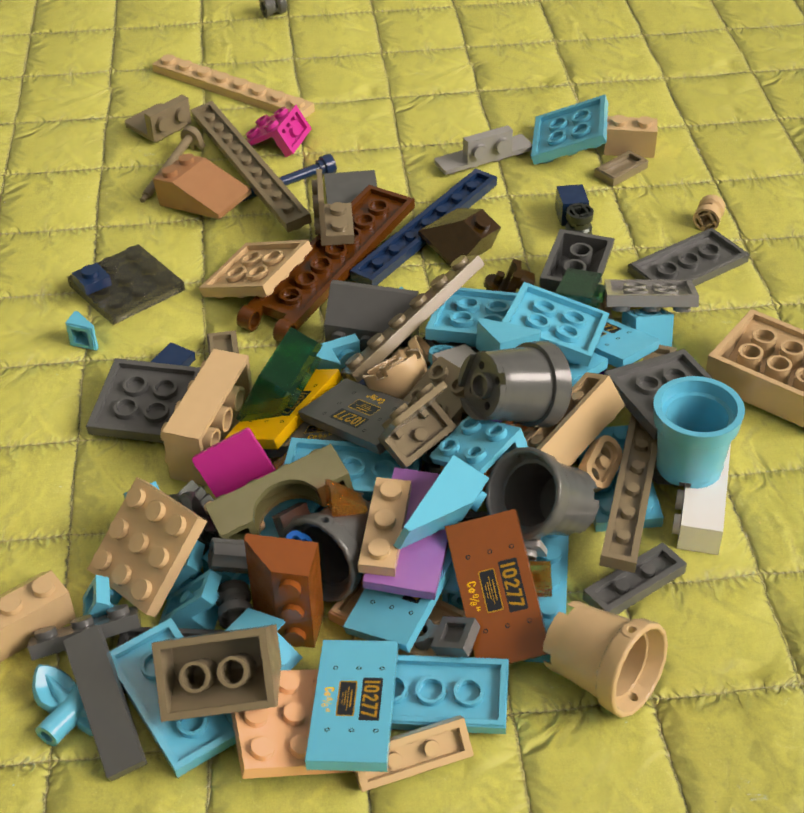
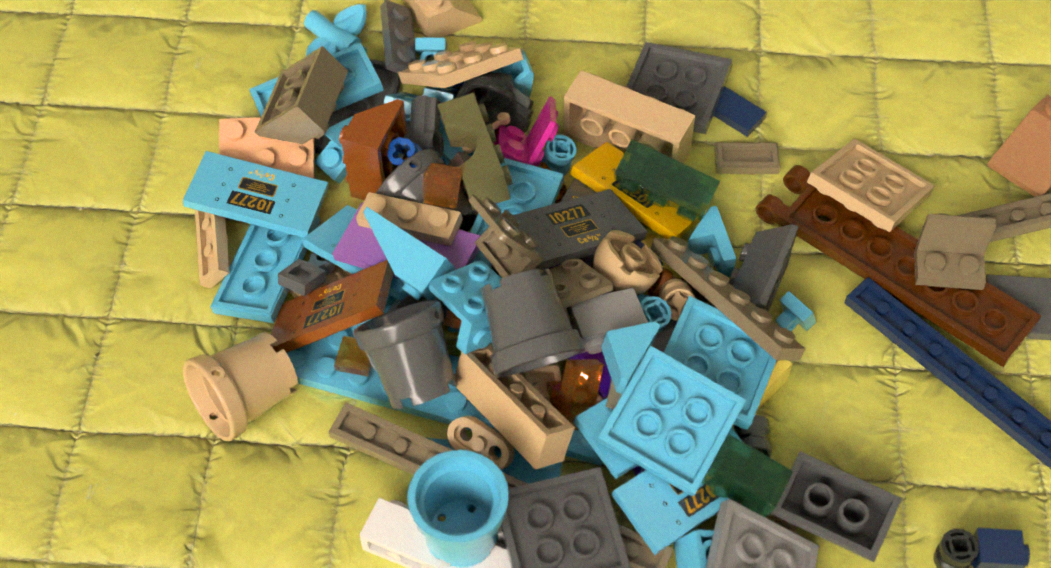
camera: 100 degrees right, 15 degrees up
dark grey tile [63,624,148,781] -> none
medium azure slope [65,311,98,351] -> none
clear smoke plate [67,244,185,325] -> none
dark blue plate [72,263,112,295] -> none
dark brown slope [418,208,501,268] -> none
dark brown hips [483,258,535,293] -> none
dark grey plate [582,542,687,615] -> none

